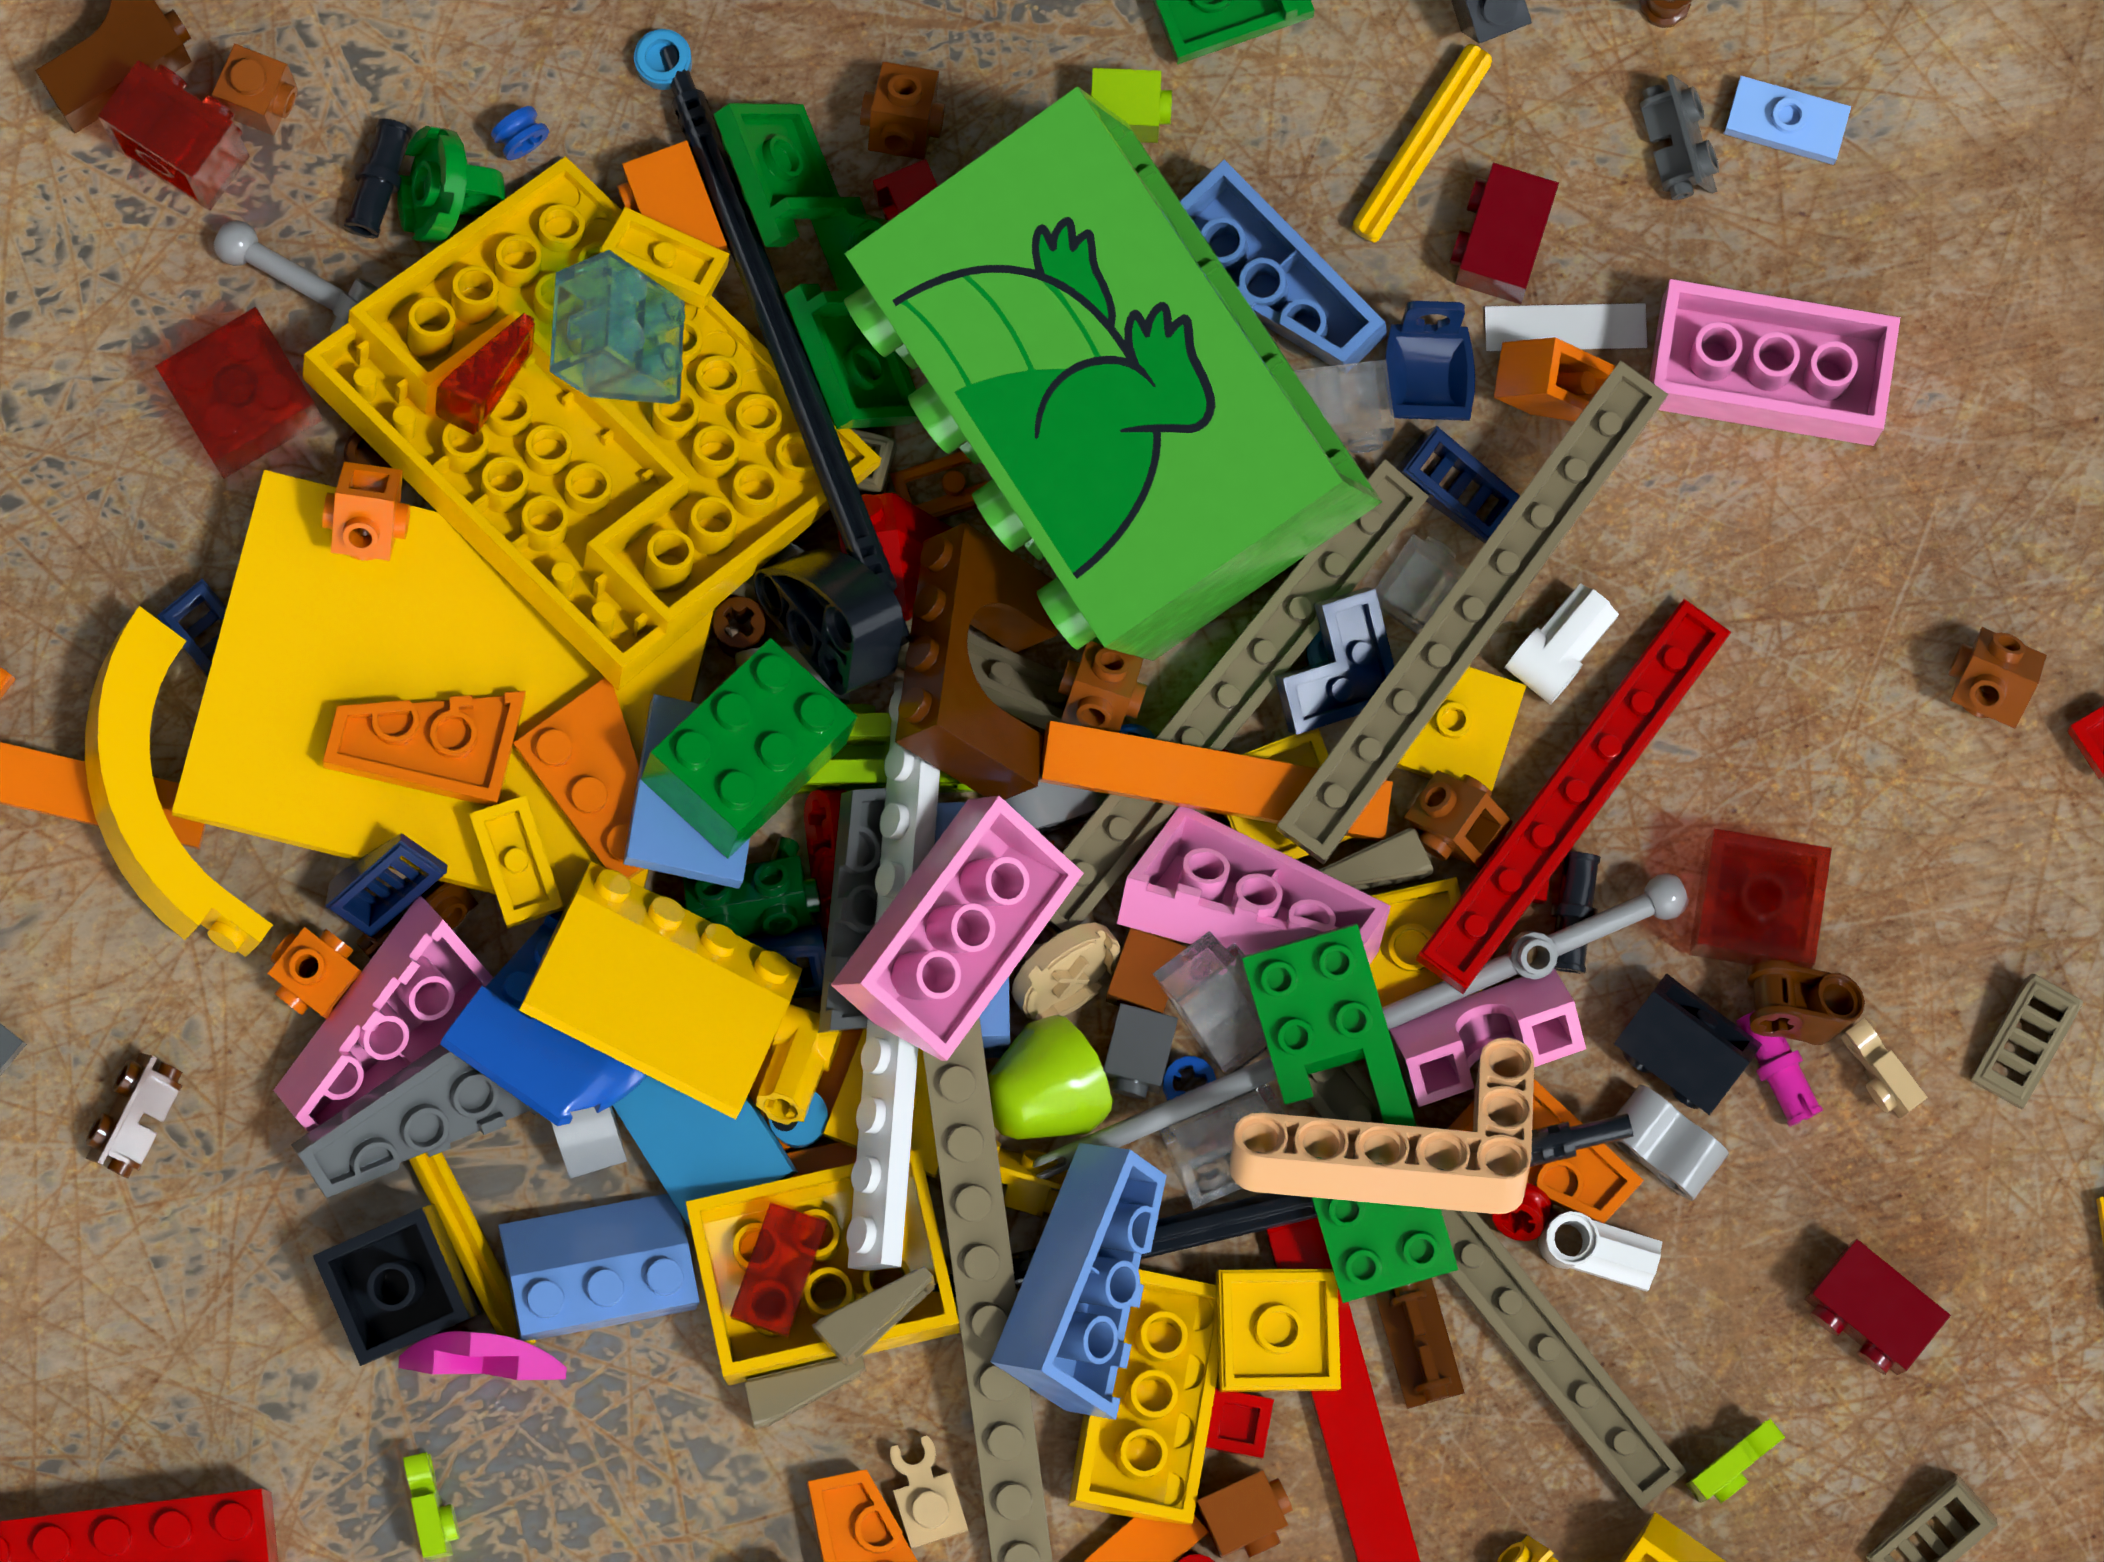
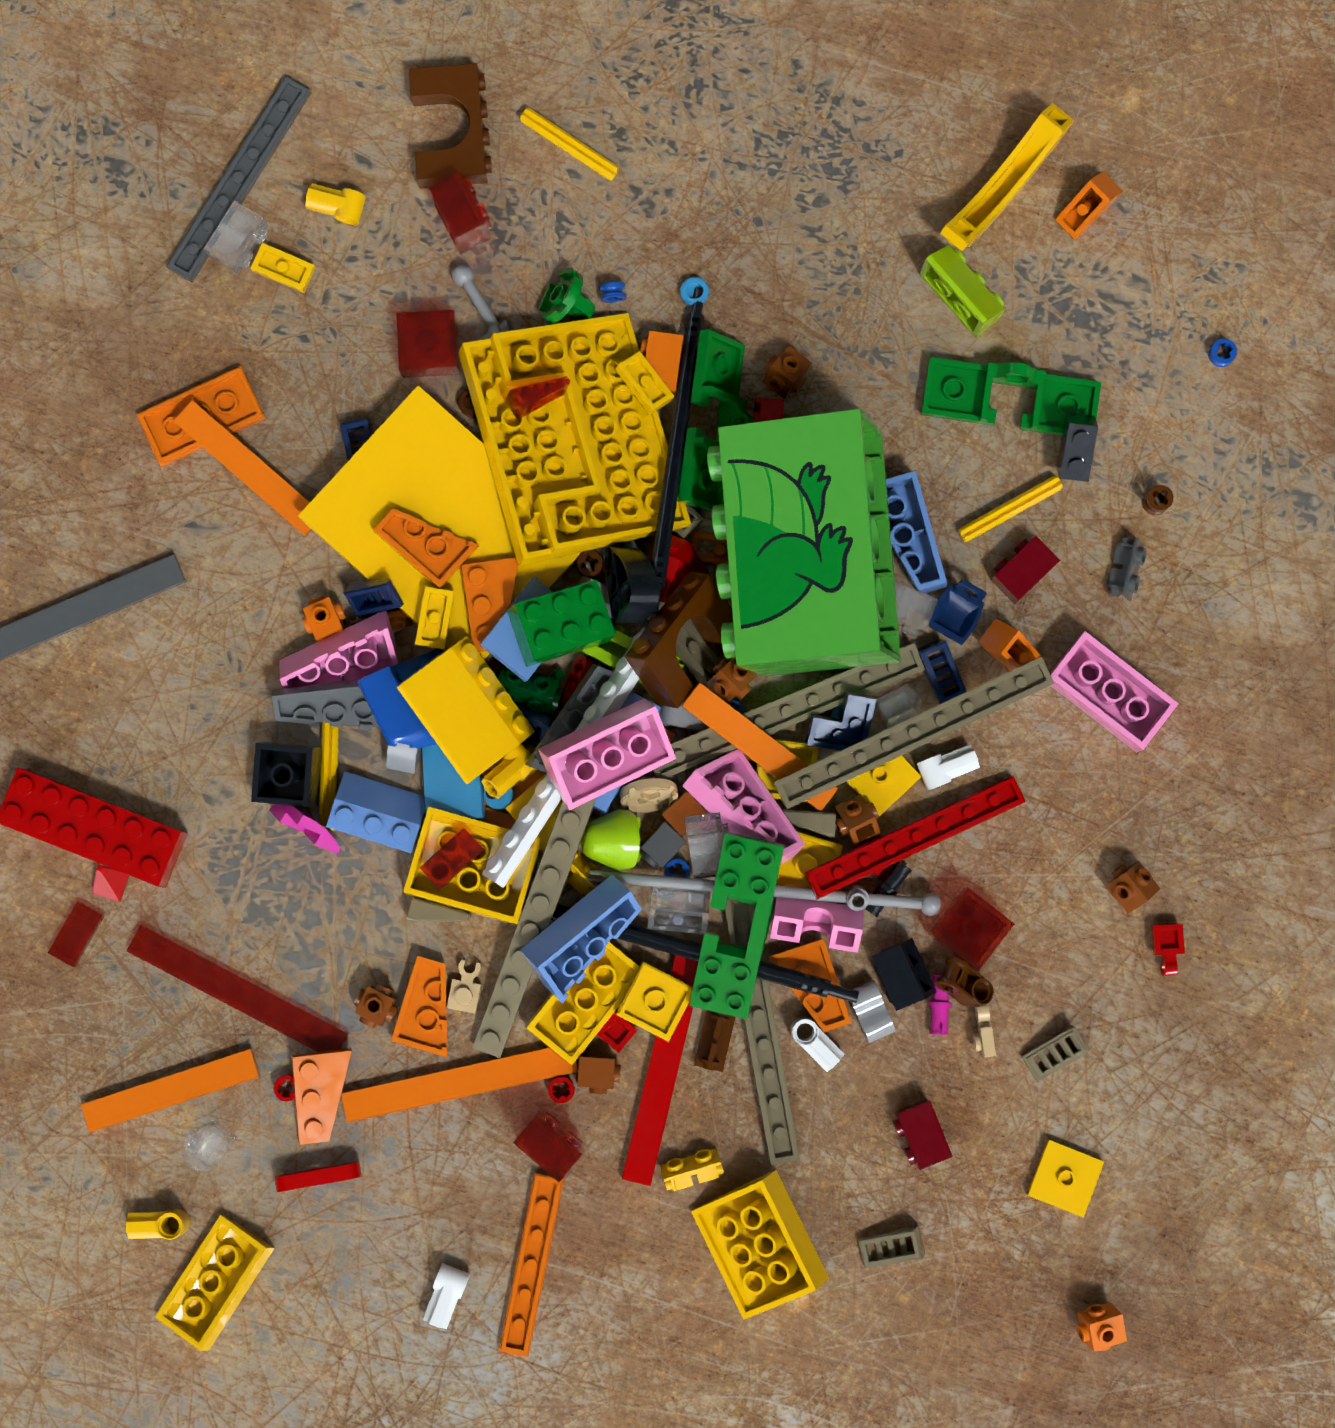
camera: 30 degrees right, 5 degrees up
yellow arch [85,606,273,957] -> none
hinge [86,1053,183,1179] -> none
dark orange brick [211,43,298,136] -> none
orange brick [322,462,410,561] -> none
black pin [344,118,413,239] -> none
lime plate [403,1452,460,1560] -> none
clear light blue slope [550,250,685,404] -> none
dark tan slope [812,1266,935,1366] -> none
lime brick [1091,68,1172,143] -> none
light nougat beam [1229,1038,1534,1214] -> none
white sticker [1485,303,1647,351] -> none
red bush [1492,1183,1552,1241] -> none
lime plate [1685,1419,1785,1504] -> none
light blue plate [1724,76,1851,165] -> none

